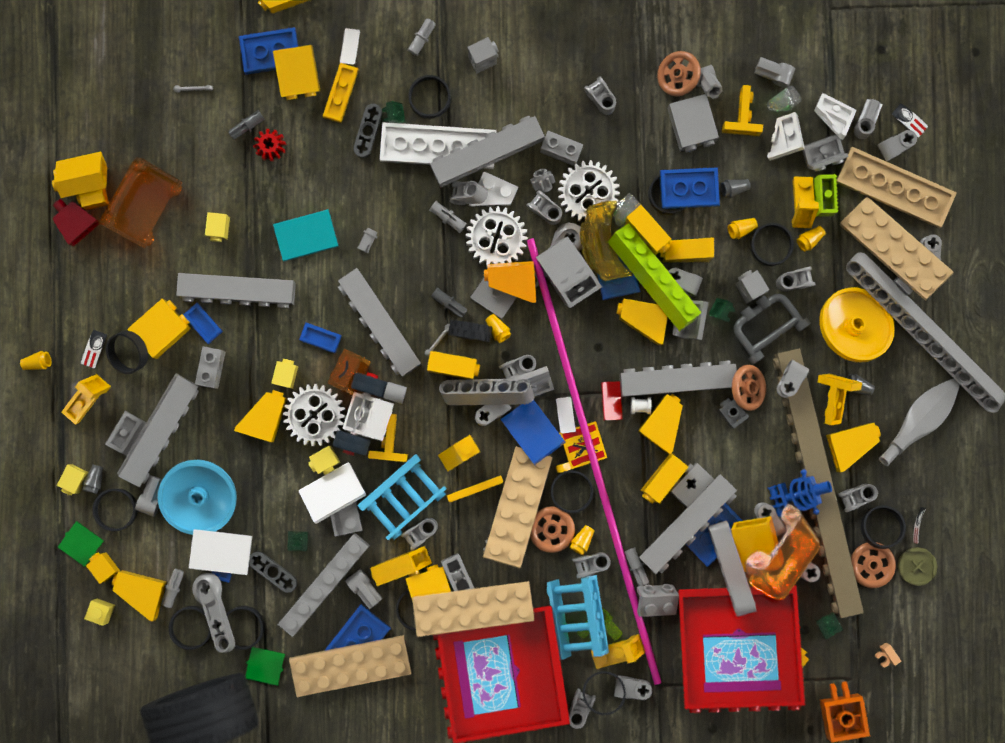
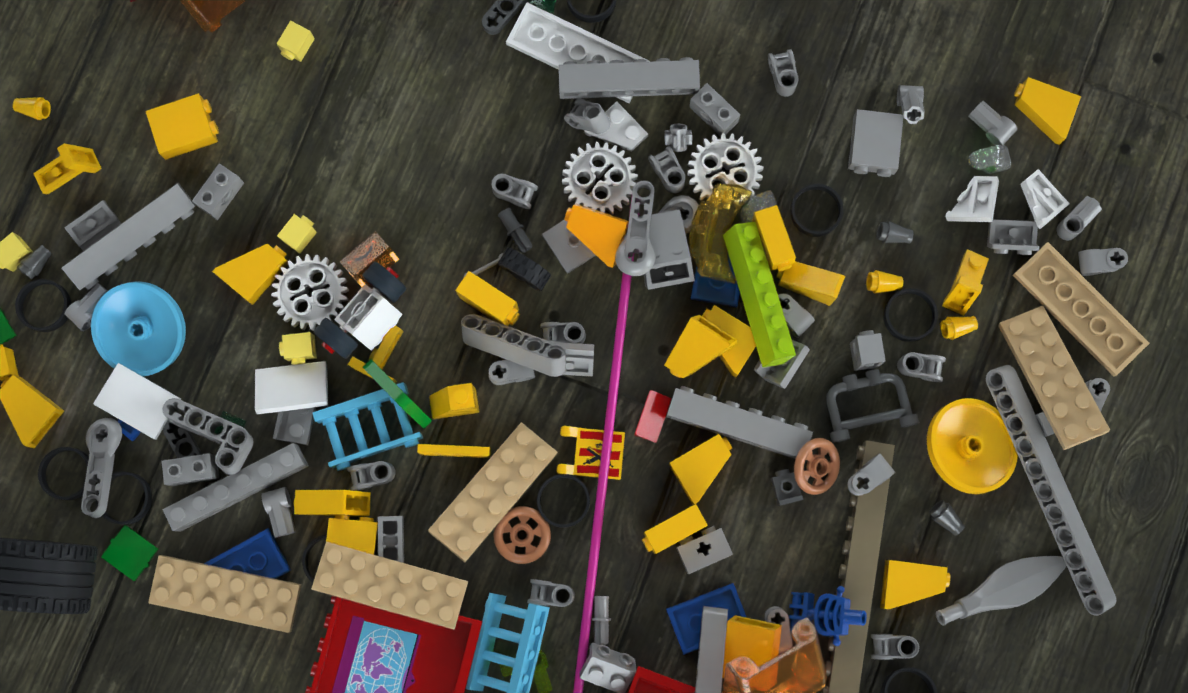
camera: 30 degrees right, 5 degrees down
sticker [81,330,107,368] -> none
black tyre [106,331,148,374] -> none
light grey axle [160,569,184,608] -> none
light grey brick [176,273,296,308] -> none
blue tile [183,303,223,344] -> none
teal tile [273,209,339,262] -> none
blue tile [299,322,342,354] -> none
light grey brick [338,268,422,377] -> none
light grey pin [357,228,378,253] -> none
light grey piece [383,382,407,404] -> none
light grey pin [429,201,467,233] -> none
yellow cone [485,314,511,343] -> none
blue tile [501,400,566,465] -> none
white sticker [556,397,576,433] -> none
yellow cone [570,525,595,555] -> none
white bush [631,397,651,414] -> none
light grey brick [639,474,737,574] -> none
nougat plate [657,51,701,96] -> none
blue tile [660,168,720,209] -> none
clear green tile [708,298,735,322] -> none
yellow bracket [722,85,763,136] -> none
lime brick [814,174,839,217] -> none
yellow bracket [817,374,862,425] -> none
sticker [892,104,928,137] -> none
none -> light grey beam [162,398,253,475]
none -> light grey brick [162,453,220,486]
none -> green beam [363,359,432,429]
none -> light grey piece [492,174,538,209]
none -> light grey beam [615,181,655,276]
none -> yellow slope [664,315,738,378]
none -> yellow slope [1014,77,1081,145]

